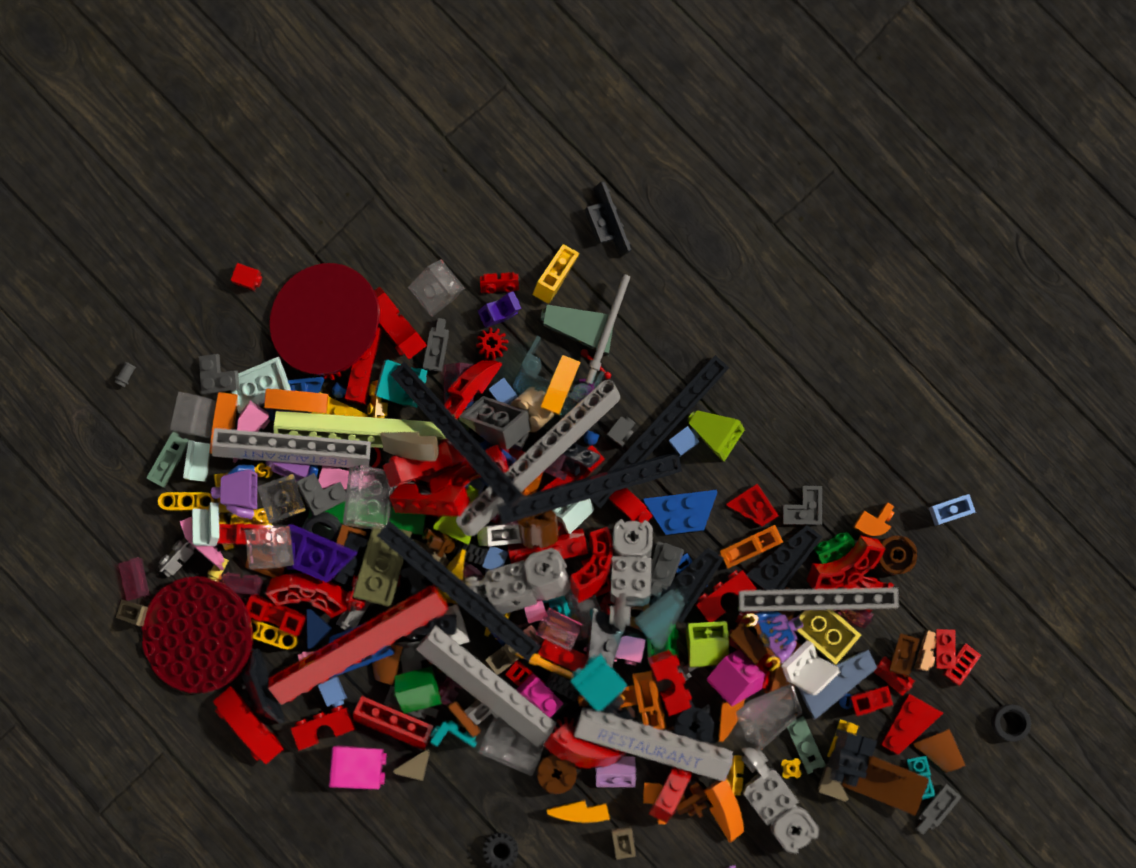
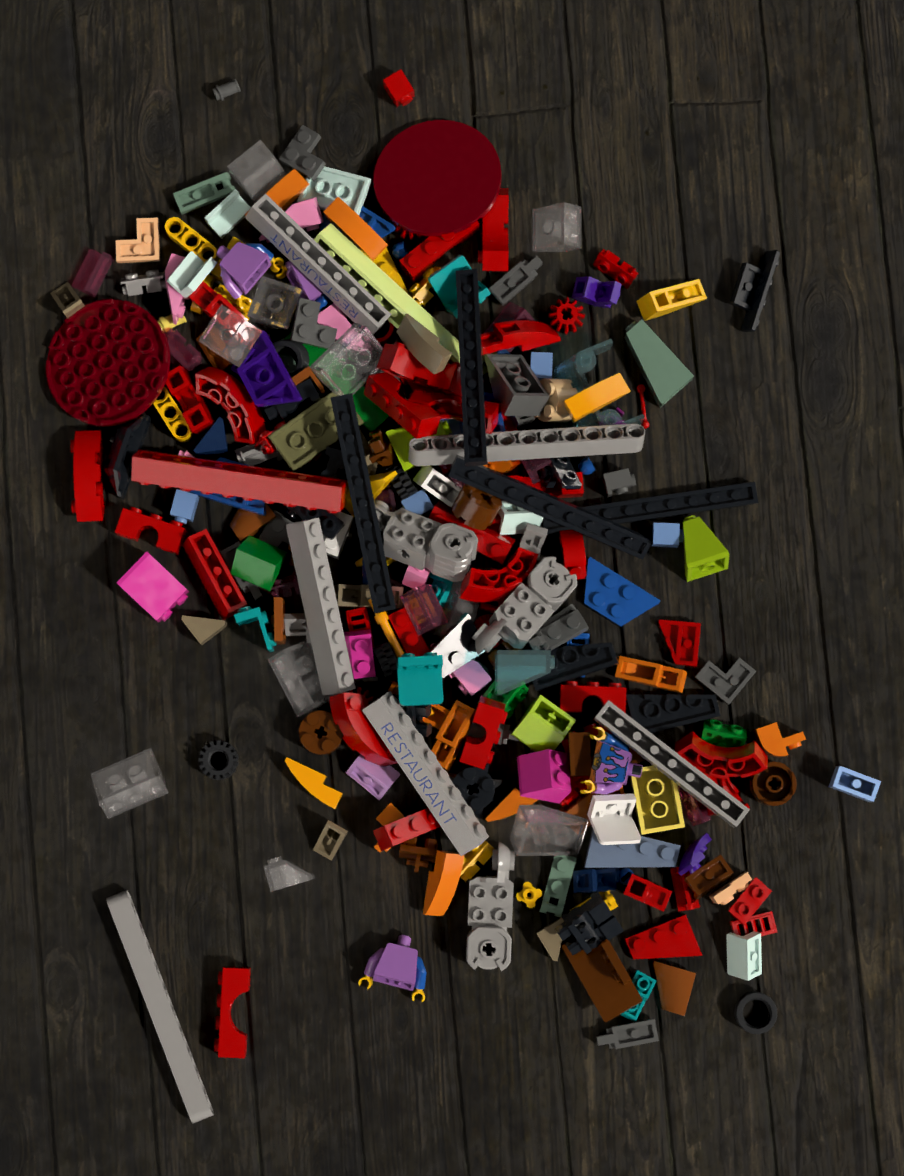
camera: 35 degrees right, 0 degrees up
light grey bar [585,274,630,385] -> none
none -> light nougat plate [116,218,160,263]
none -> light grey bracket [519,523,548,560]
none -> dark blue slope [573,868,621,893]
none -> dark purple slope [678,833,712,876]
none -> light aqua panel [727,931,762,981]

